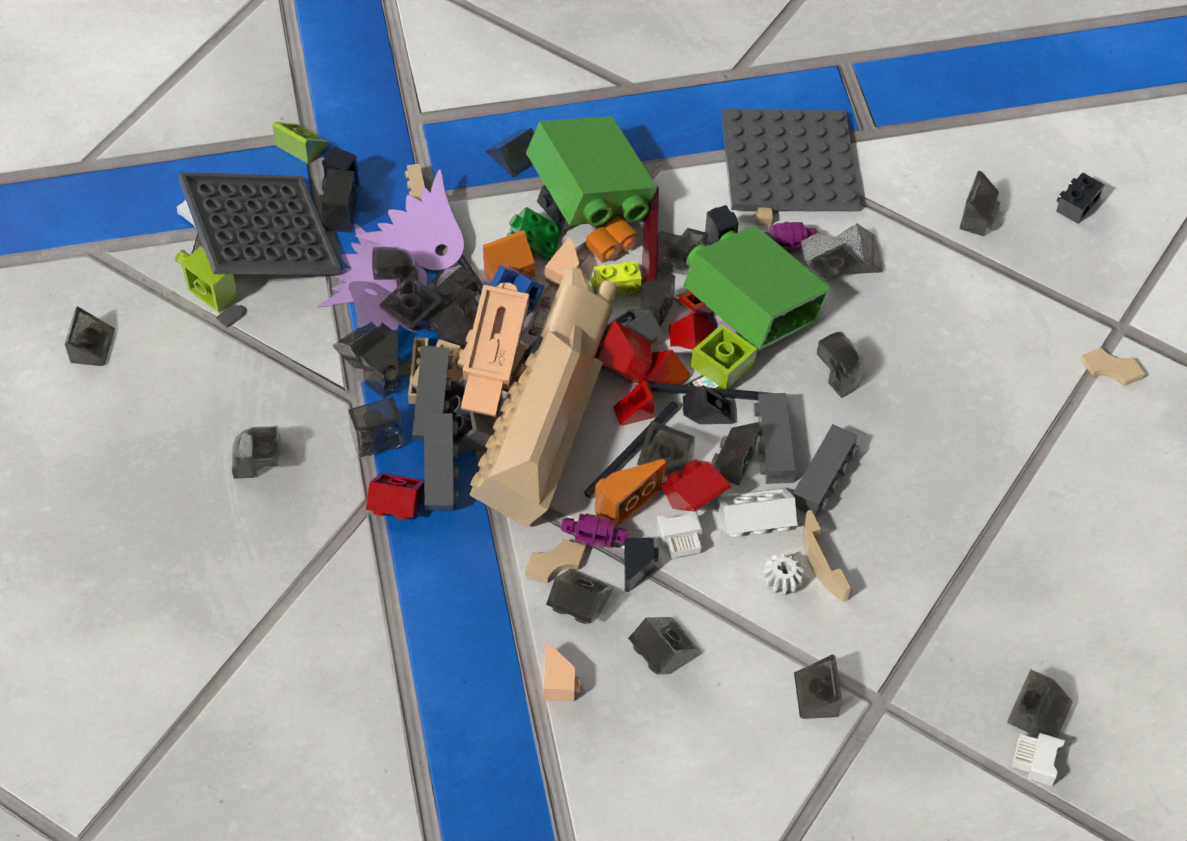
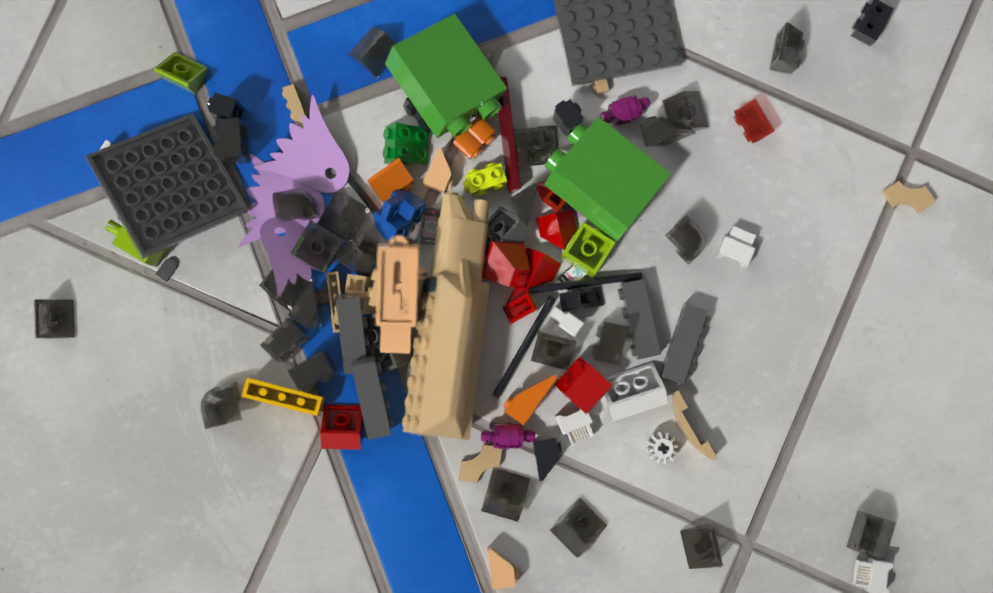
camera: 10 degrees left, 30 degrees up
none -> yellow brick [242,378,326,416]
none -> clear smoke brick [260,317,311,363]
none -> white piece [549,307,584,337]
none -> white piece [716,226,756,268]
none -> clear red bracket [733,99,775,144]

